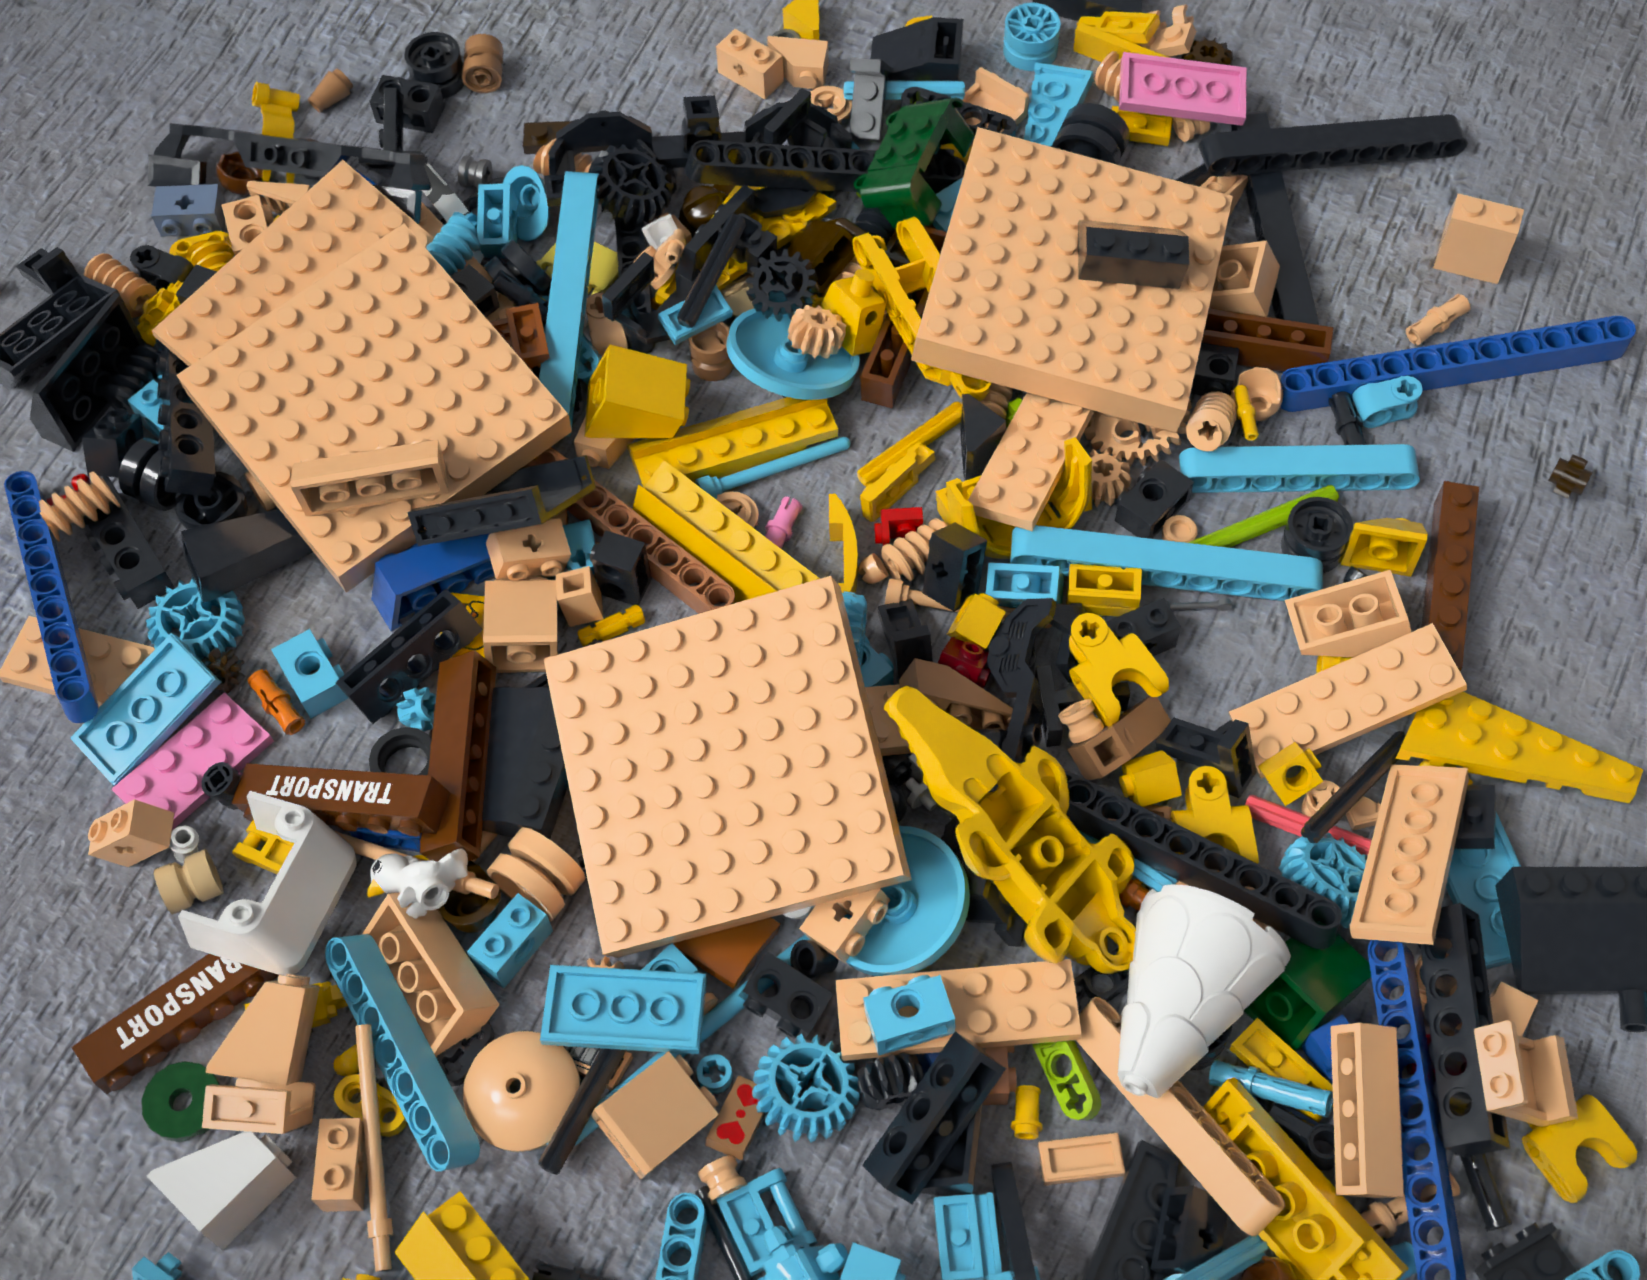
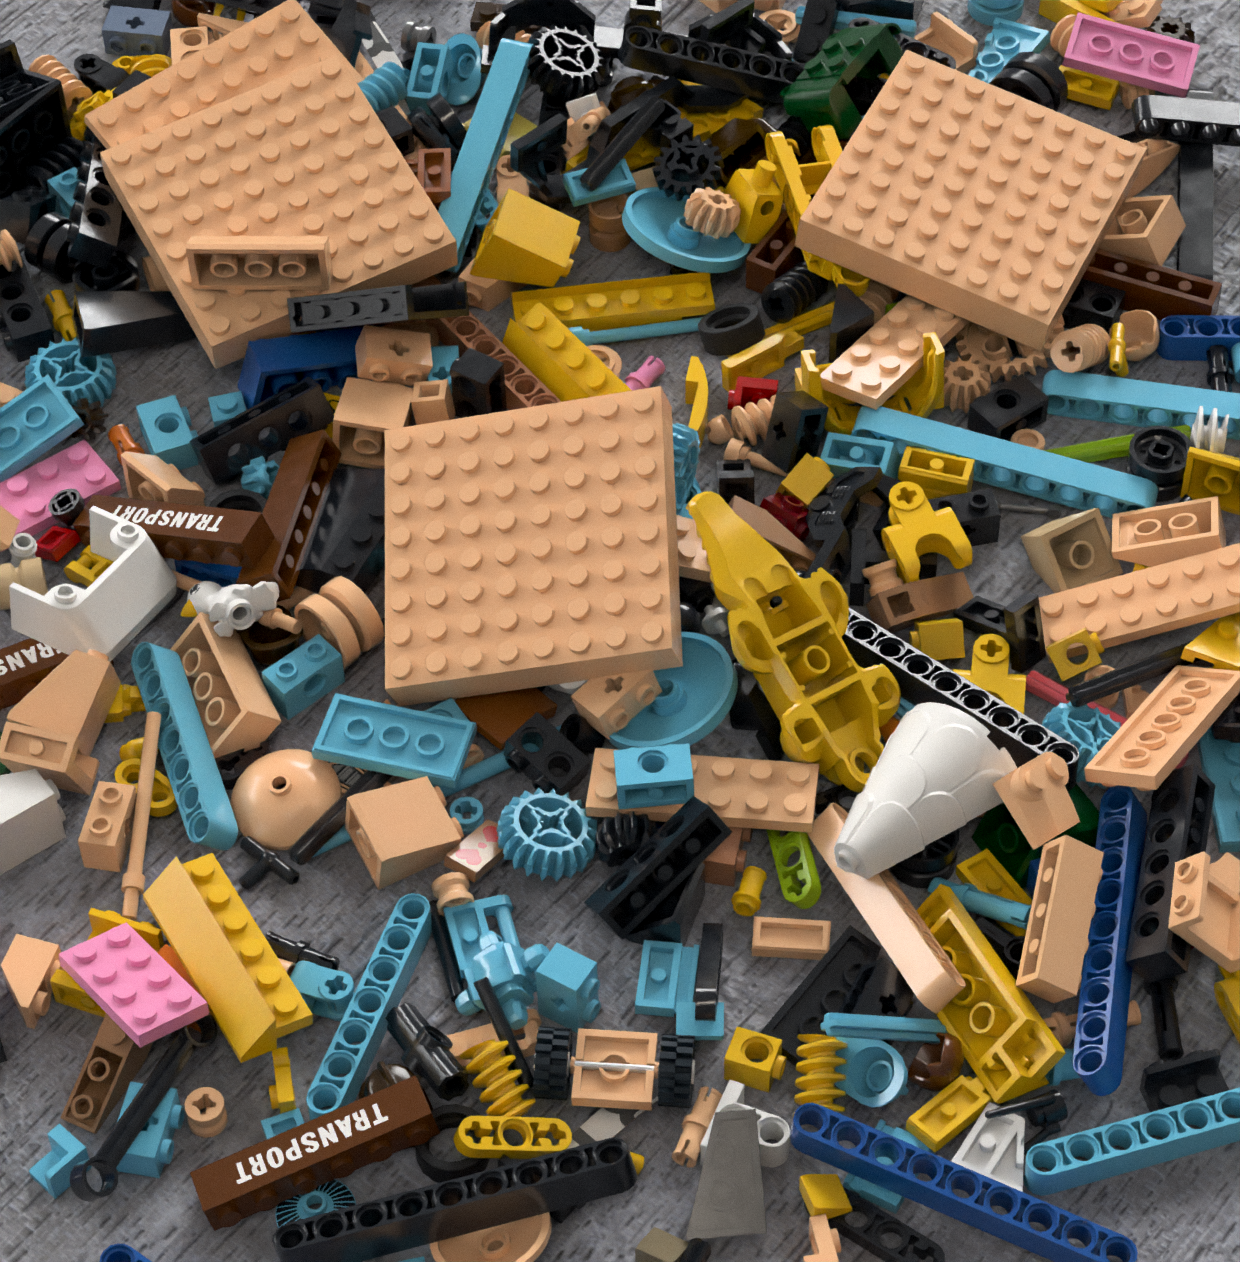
camera: 10 degrees right, 10 degrees down
black slope [1078,220,1190,289] -> none
none -> red tile [35,526,81,562]
none -> yellow pin [45,290,76,341]
none -> light nougat slope [120,452,205,506]
none -> medium azure plate [208,391,246,427]
none -> black piece [239,836,300,890]
none -> black tyre [698,303,765,356]
none -> black piece [761,260,828,324]
none -> light nougat slope [993,752,1080,850]
none -> tan slope [1021,508,1123,593]
none -> white piece [1190,406,1230,453]

